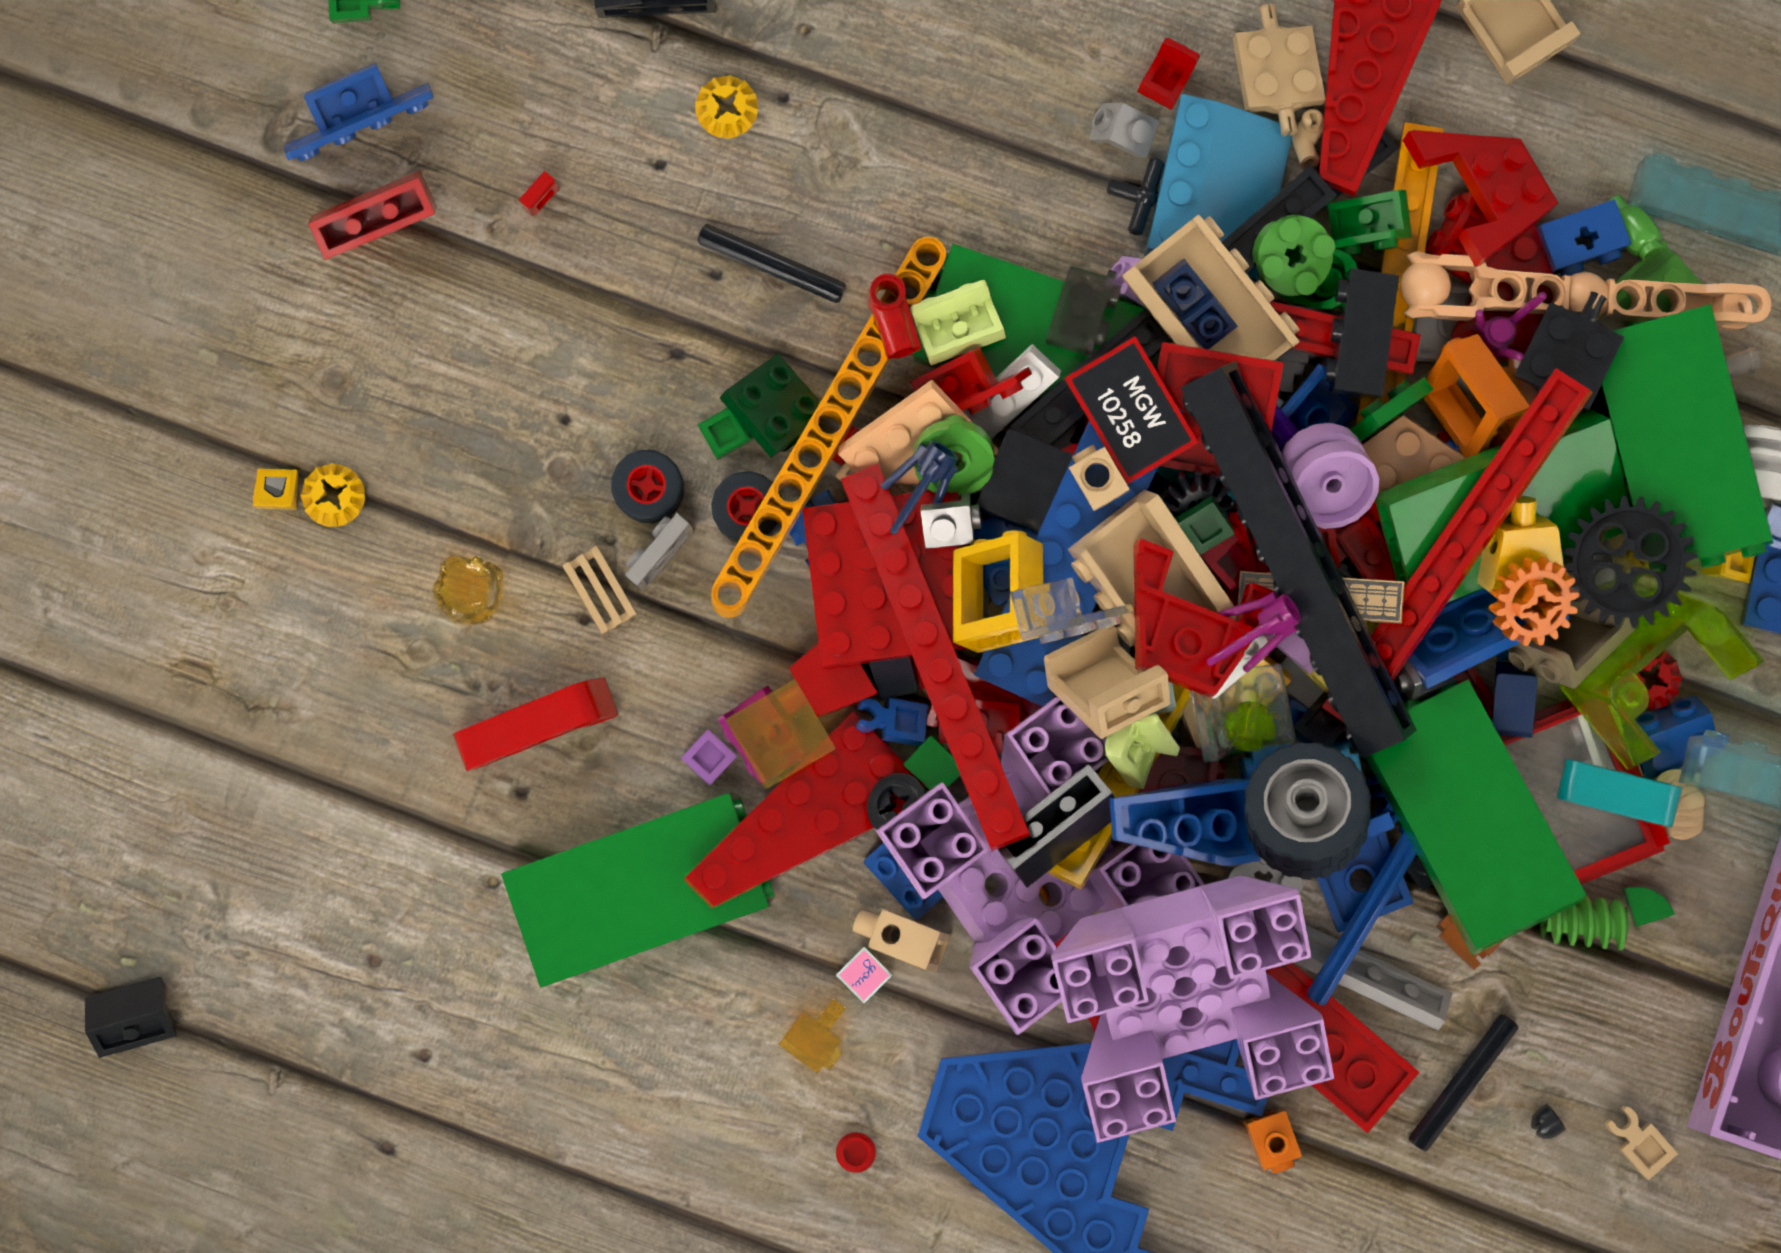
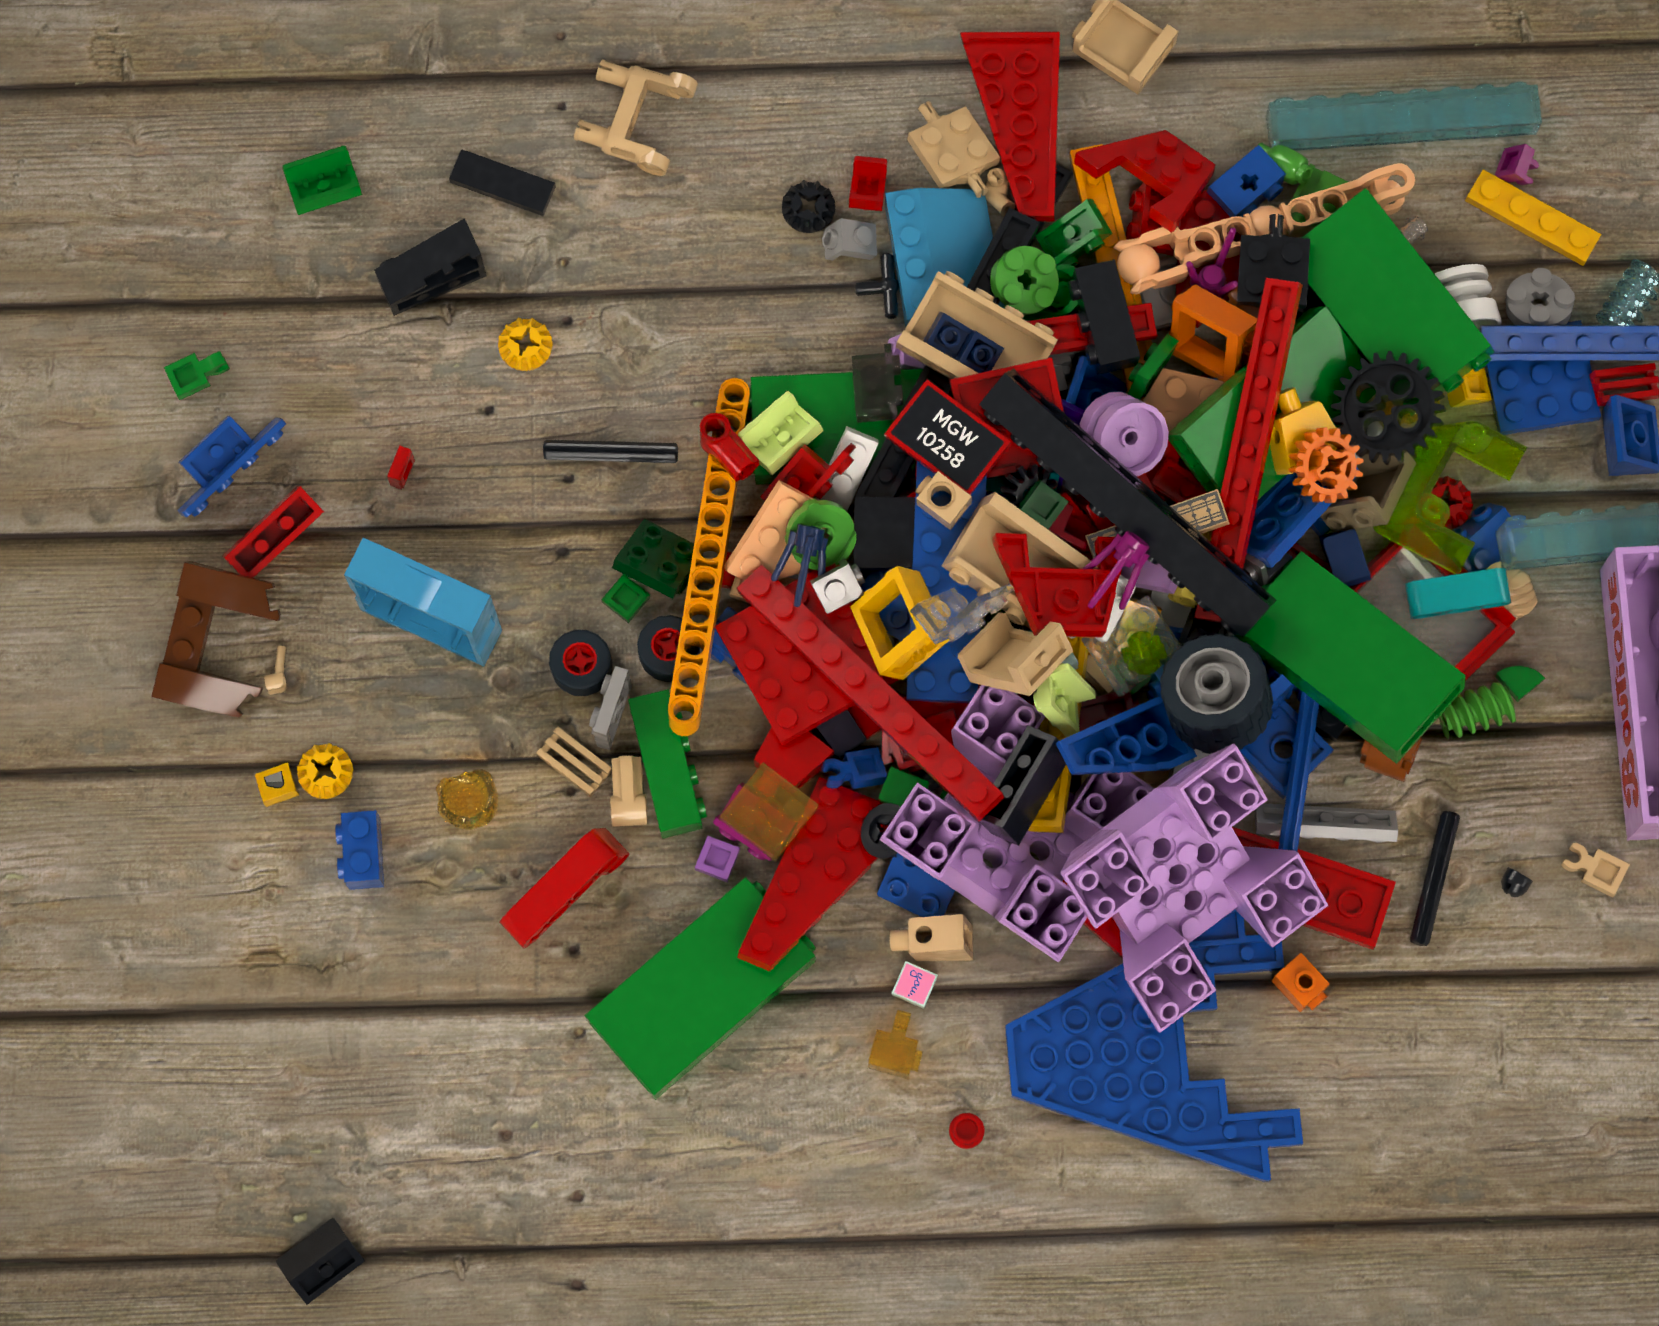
camera: 25 degrees left, 10 degrees down
none -> reddish brown wedge [151,561,281,718]
none -> tan hand [264,646,287,695]
none -> blue brick [335,810,384,890]
none -> dark azure tile [344,537,502,667]
none -> tan piece [610,756,648,827]
none -> green brick [628,689,707,839]
none -> black gear [782,180,836,233]

